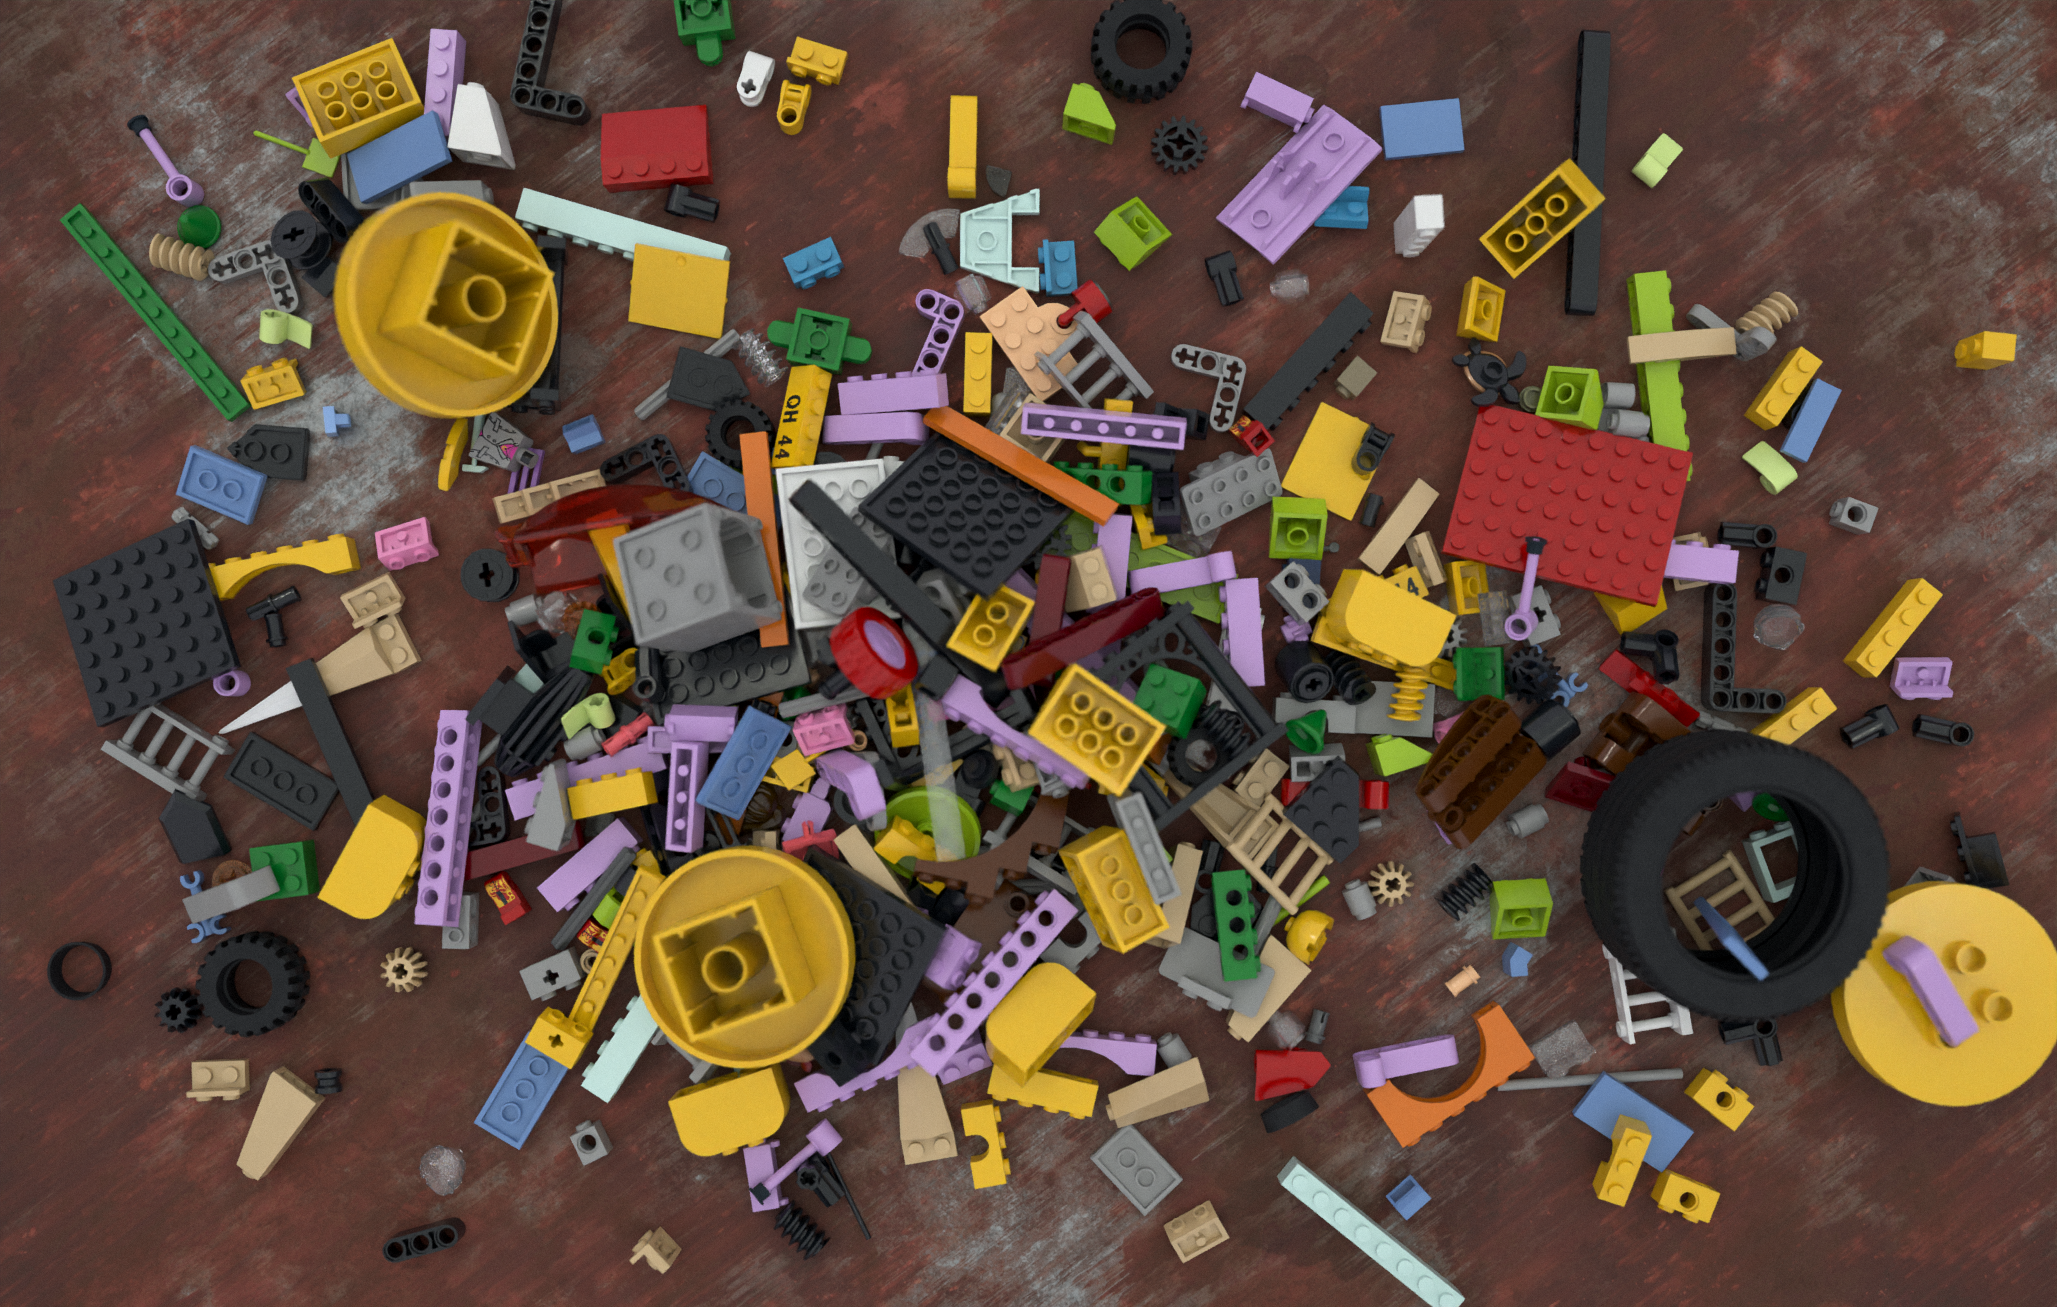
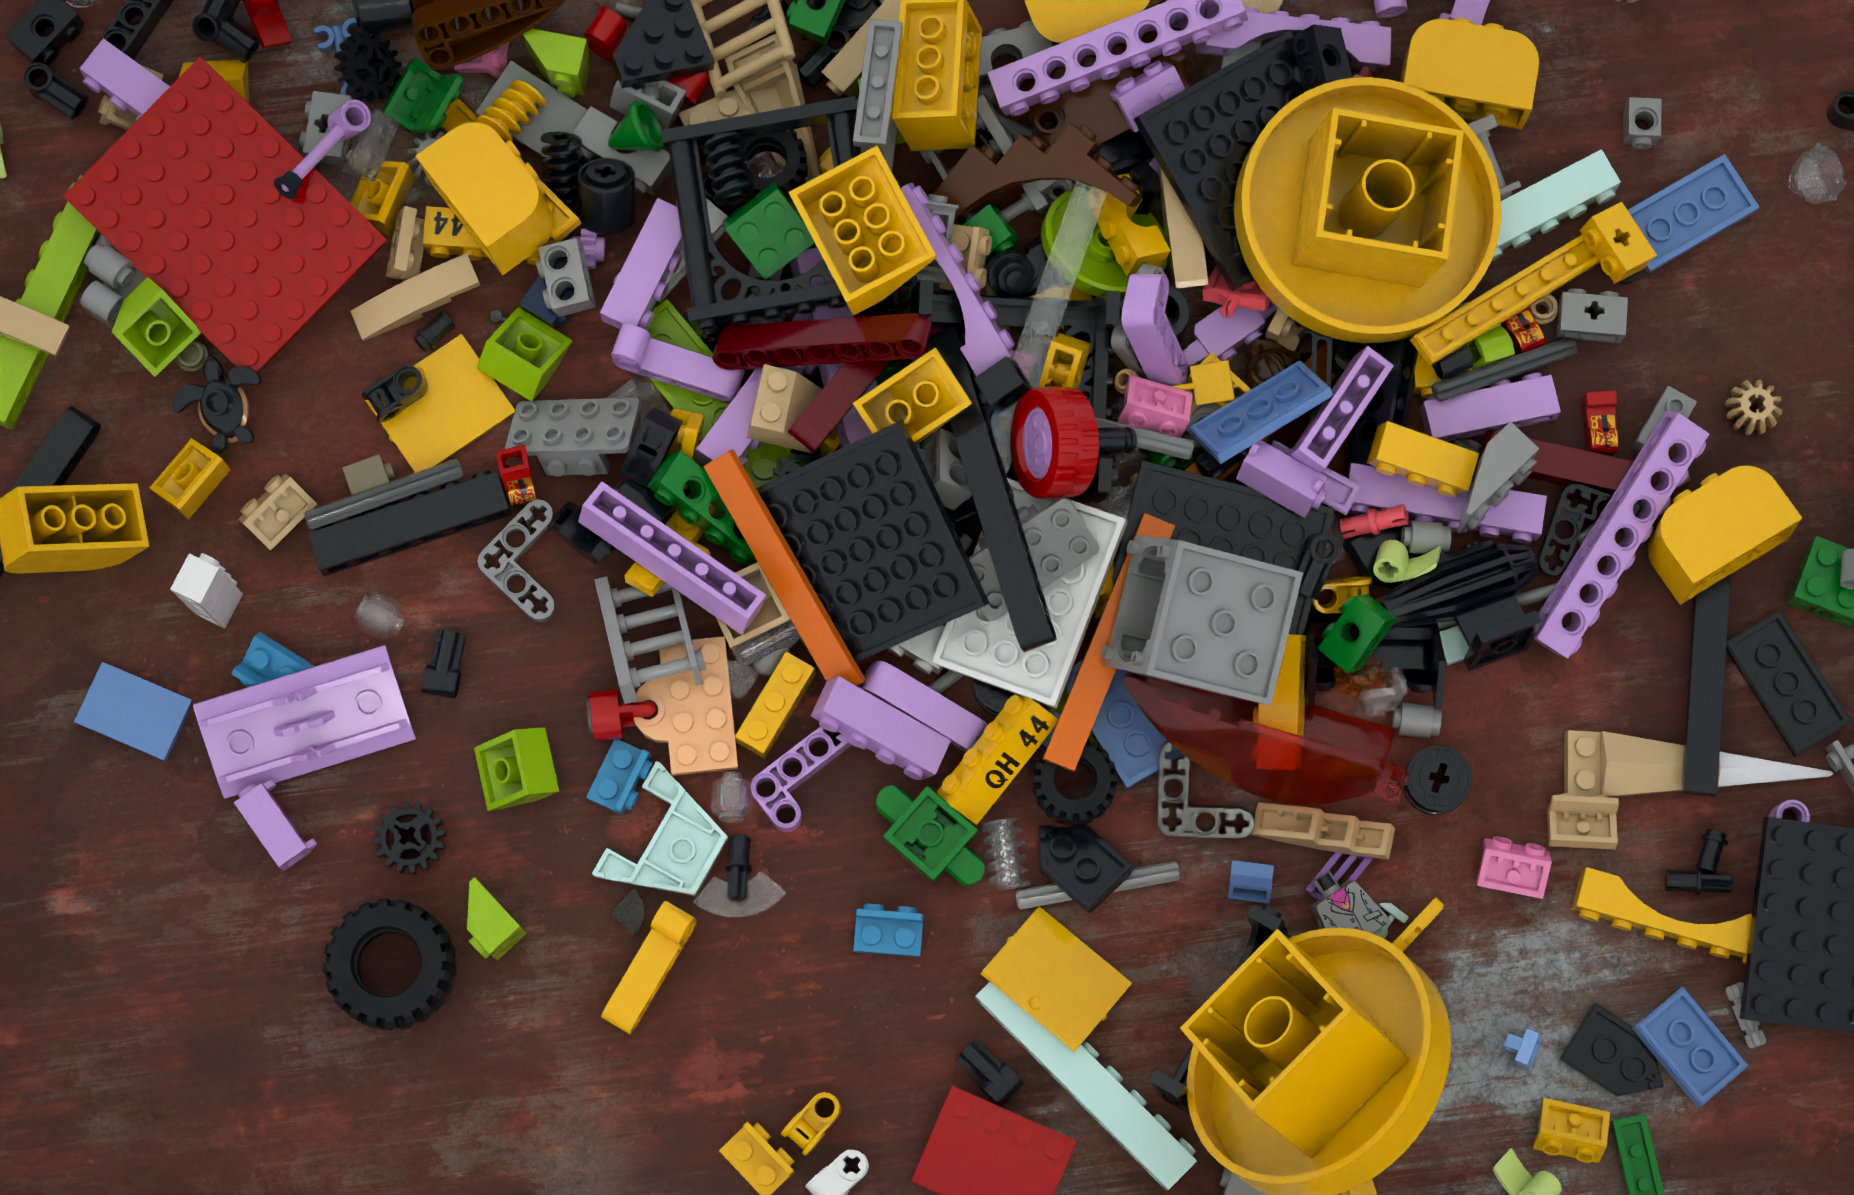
camera: 150 degrees left, 10 degrees down
none -> dark grey axle [304,459,463,530]

